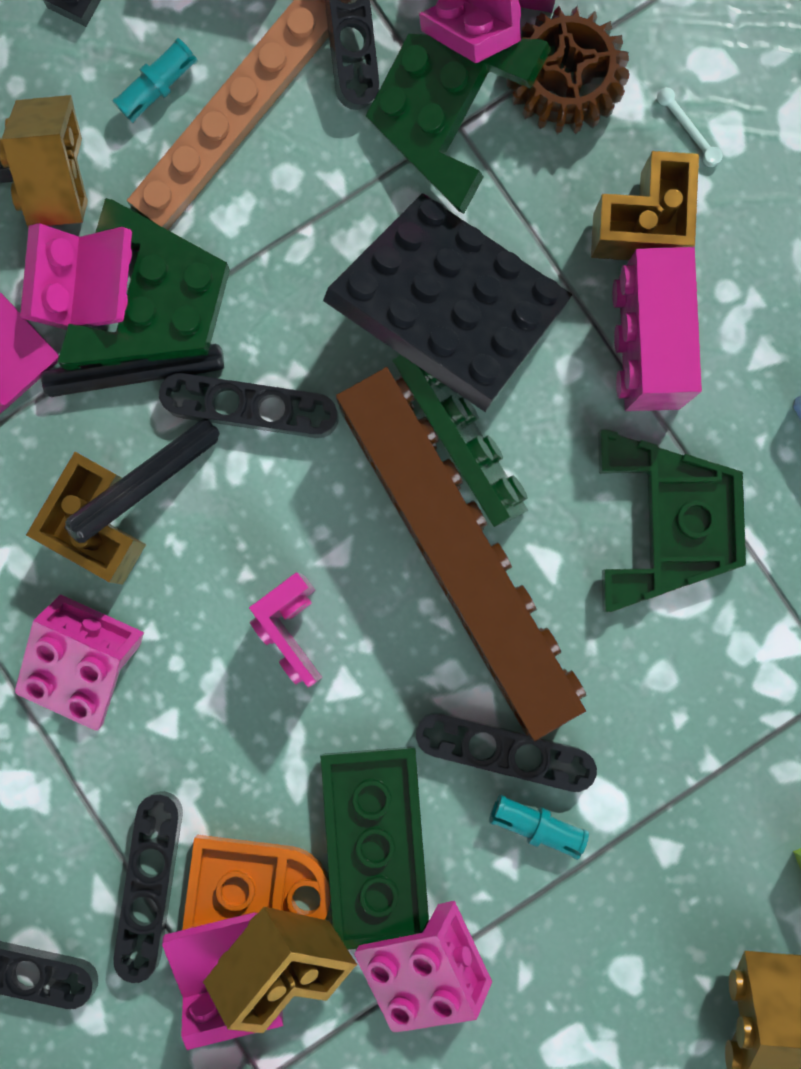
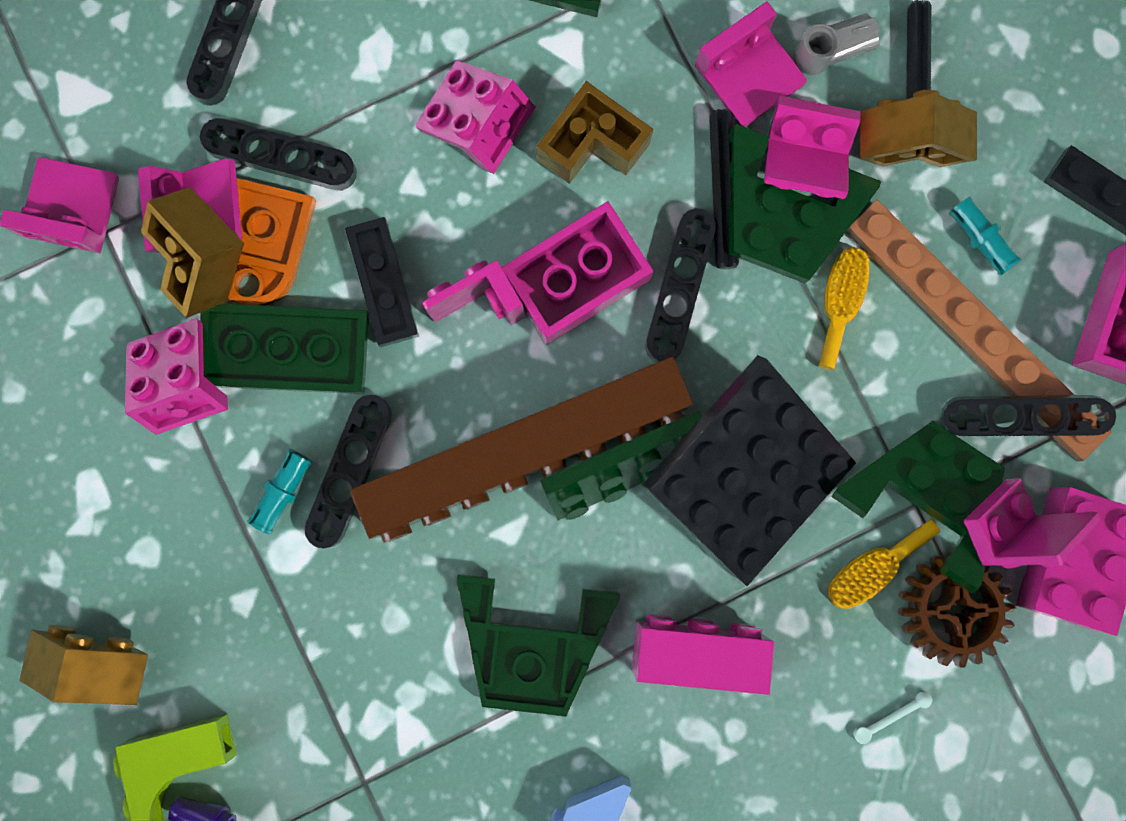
camera: 90 degrees right, 0 degrees up
black axle [65,419,220,543] -> none
pearl gold brick [591,151,699,260] -> none
none -> black plate [345,217,419,348]
none -> dark pink brick [501,201,654,345]
none -> yellow piece [818,247,869,371]
none -> yellow piece [828,519,941,609]

